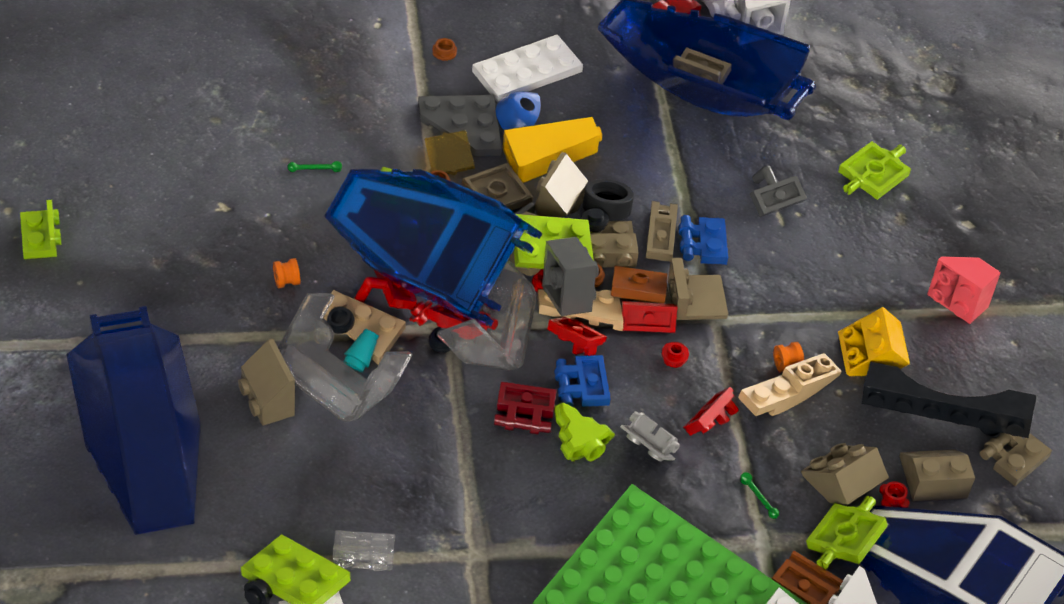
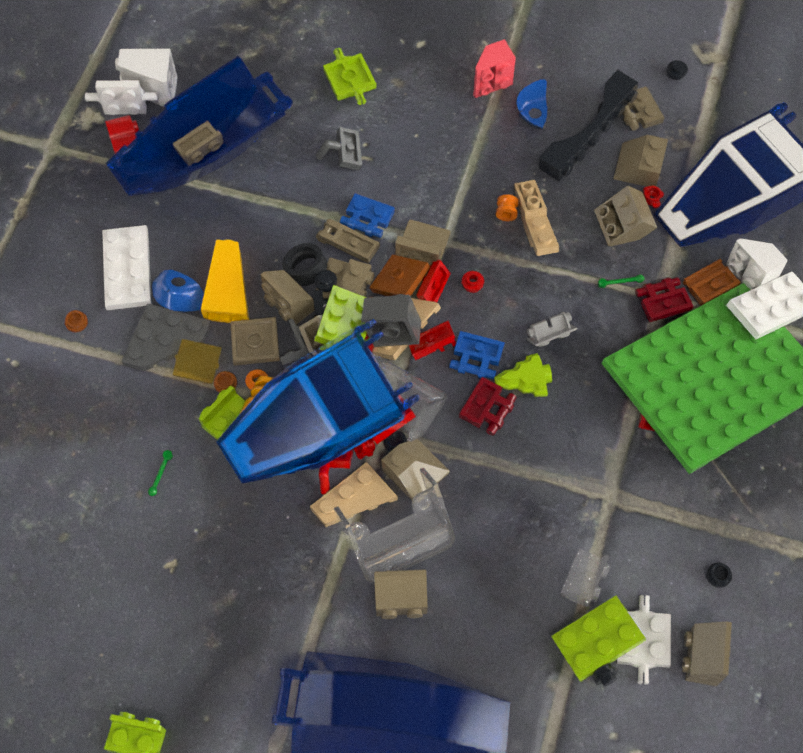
camera: 60 degrees left, 15 degrees up
orange wheel [273,258,301,288] -> none
black plate [327,307,355,334] -> none
teal cone [343,329,379,372] -> none
red plate [683,387,739,436] -> none
lime plate [806,496,887,570] -> none
yellow slope [838,307,910,376] -> none
none -> dark tan slope [381,439,450,503]
none -> blue piece [517,79,547,129]
none -> dark red plate [635,277,693,322]

